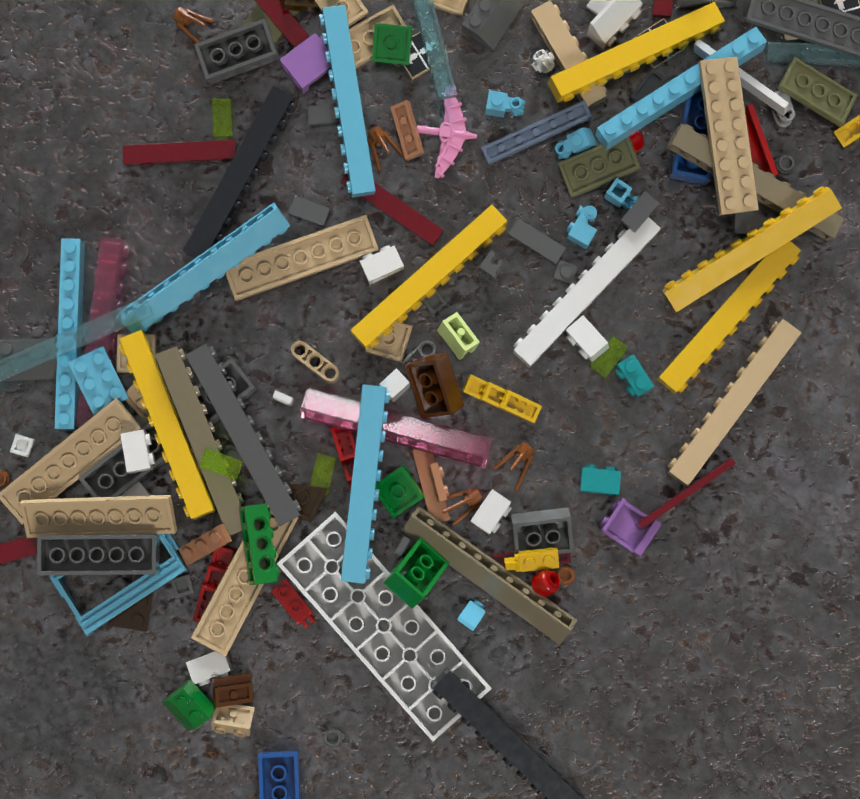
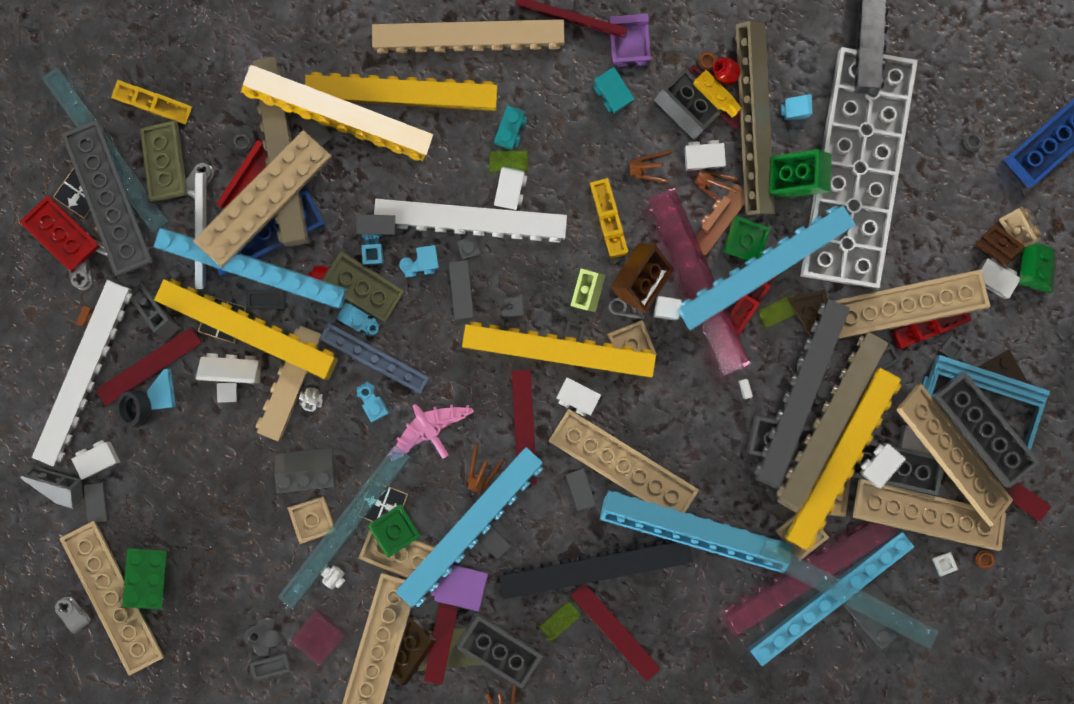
camera: 130 degrees left, 5 degrees up
medium azure plate [67,346,128,415] -> none
nougat plate [178,524,232,566] -> none
clear neon green tile [199,448,243,480] -> none
green brick [239,503,279,585] -> none
red hinge [271,579,316,629] -> none
tan beam [291,341,340,383] -> none
nougat plate [390,100,425,161] -> none
dark grey tile [395,536,411,557] -> none

